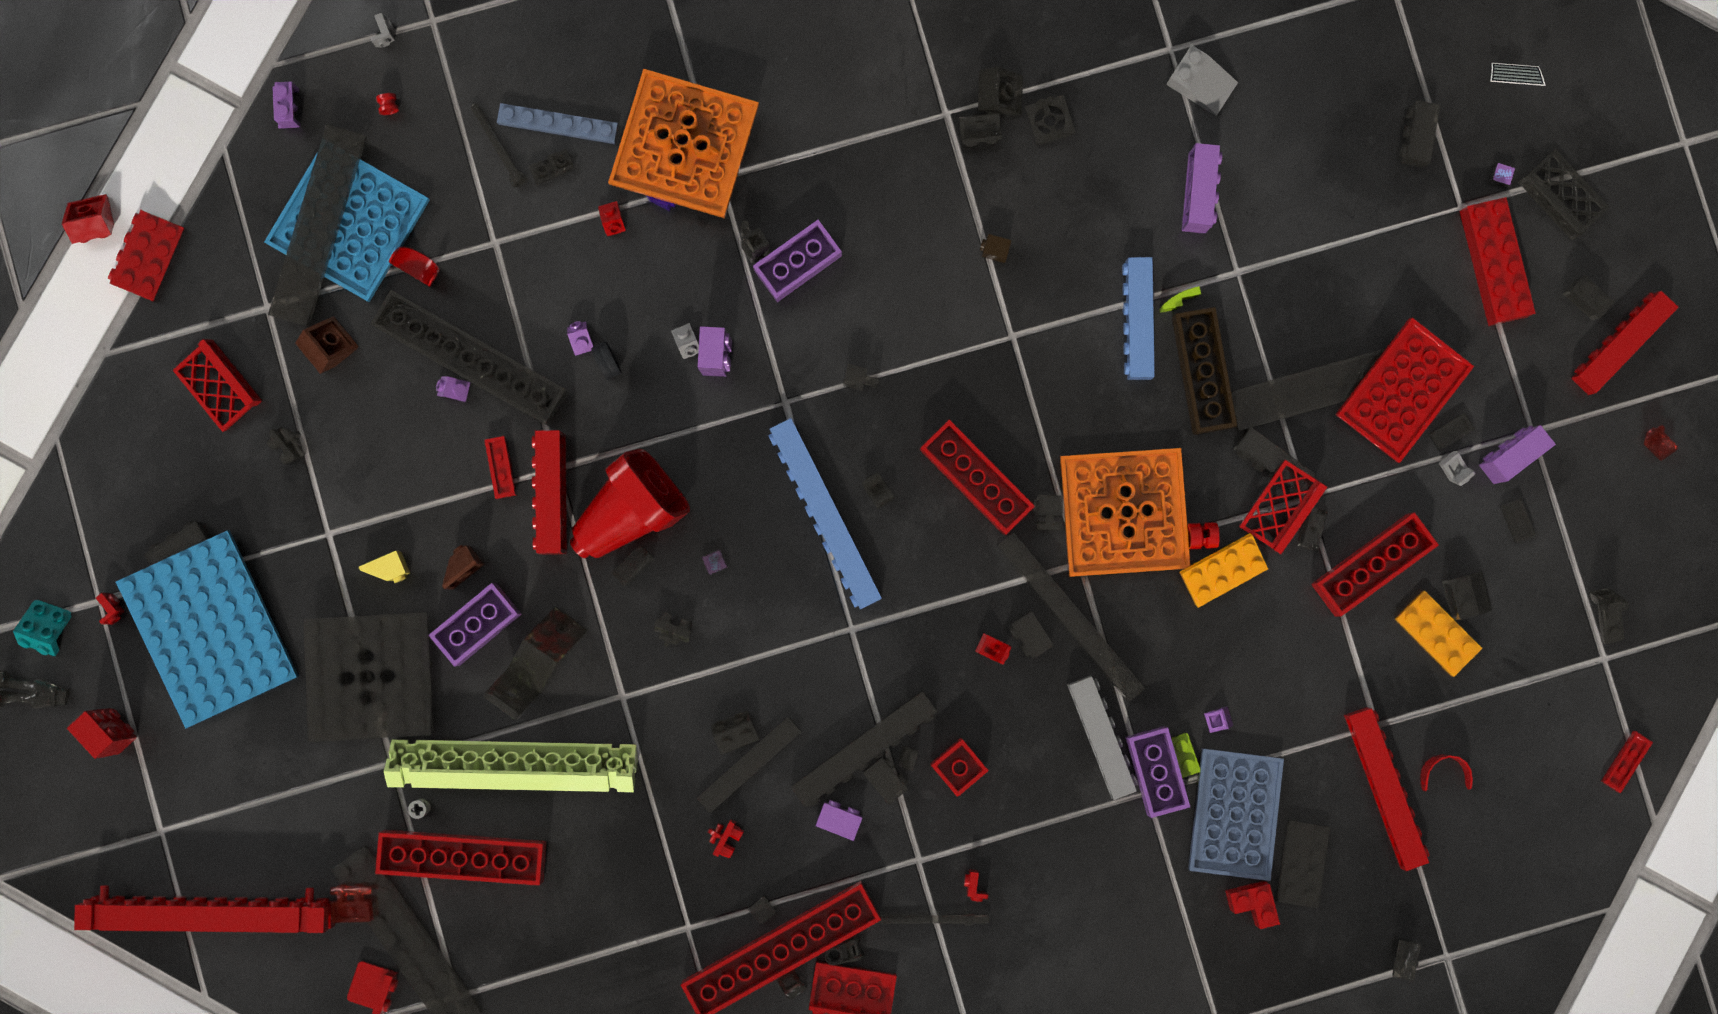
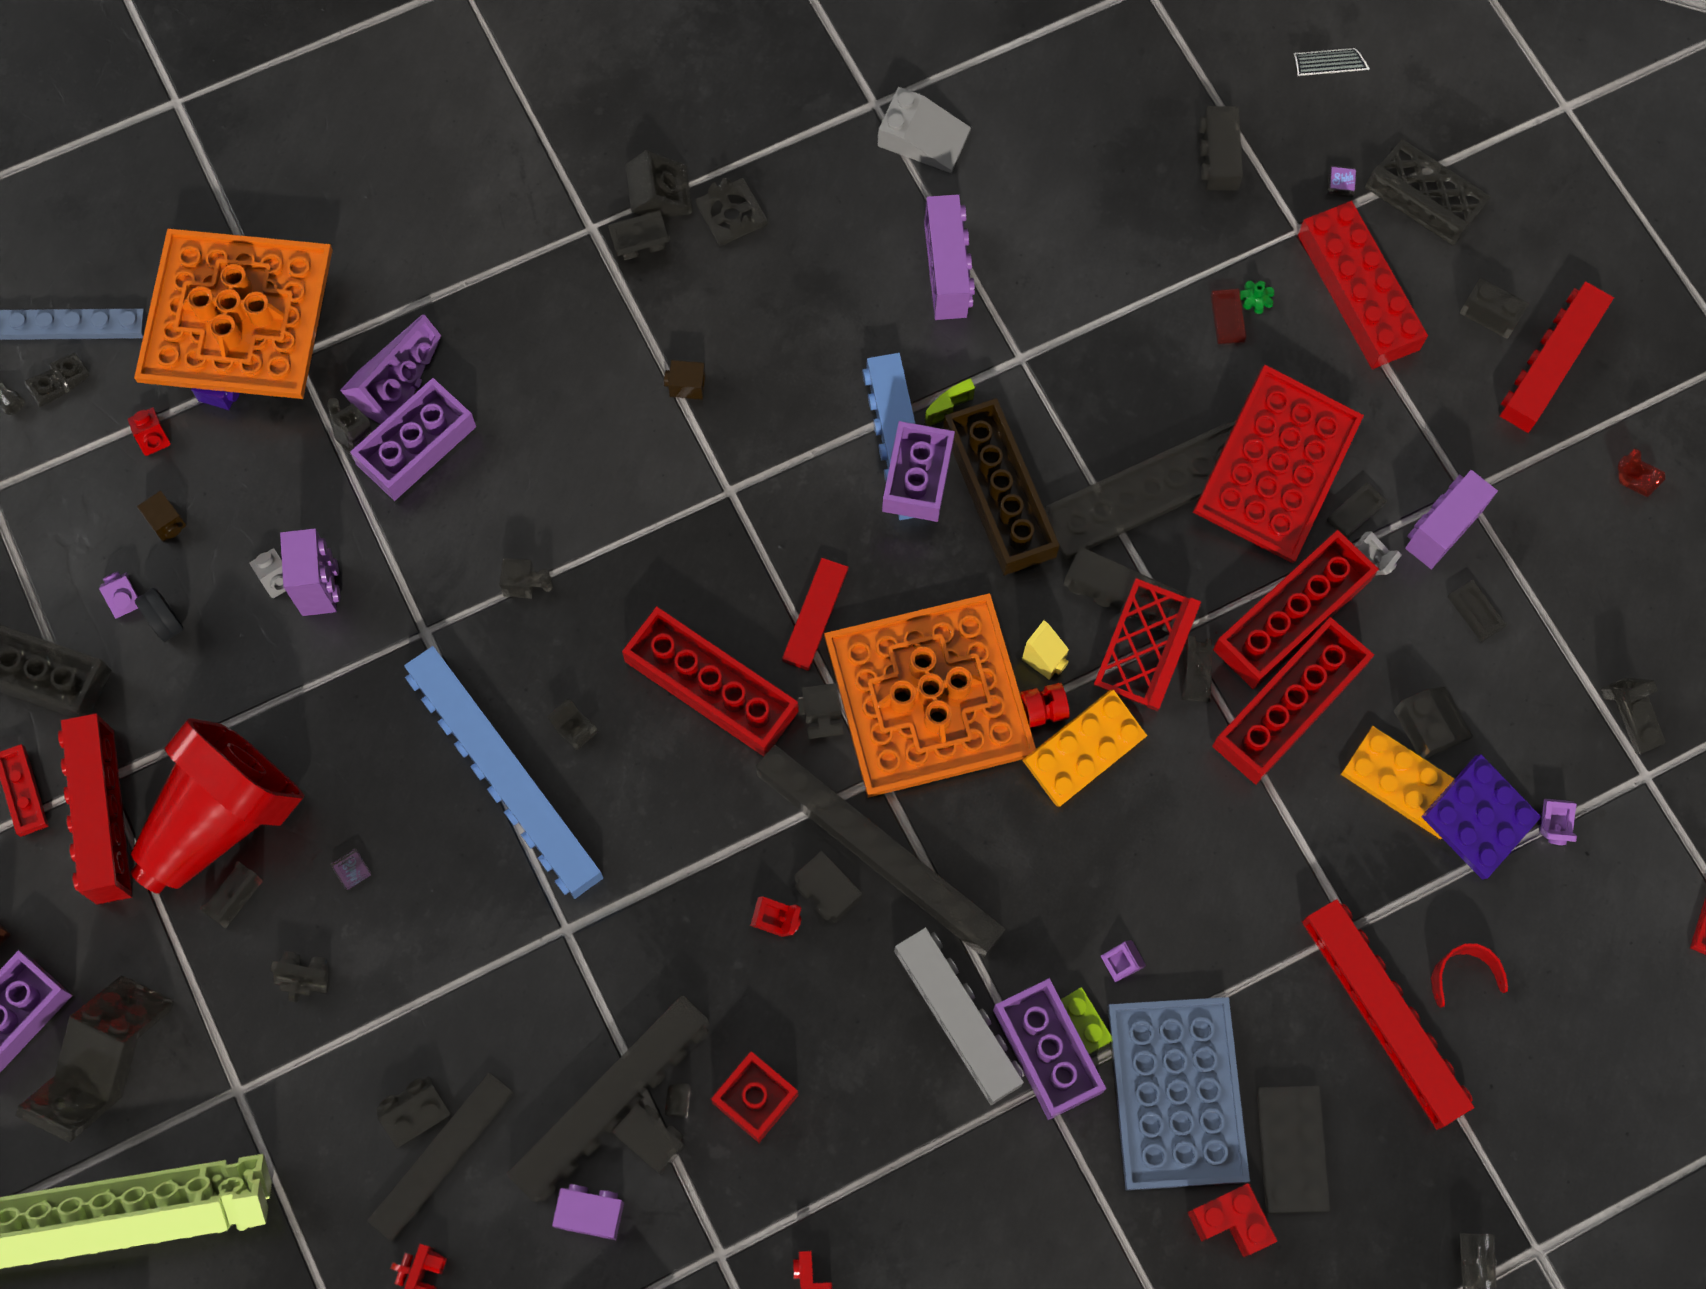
camera: 10 degrees left, 15 degrees down
none -> dark brown brick [137,490,187,541]
none -> medium lavender wedge [340,314,441,424]
none -> red tile [782,558,848,671]
none -> medium lavender brick [882,421,955,522]
none -> light yellow slope [1022,620,1069,680]
none -> clear red tile [1211,289,1246,344]
none -> red brick [1213,530,1379,690]
none -> green plant [1238,281,1274,314]
none -> dark purple plate [1421,754,1541,879]
none -> medium lavender bracket [1540,799,1577,845]

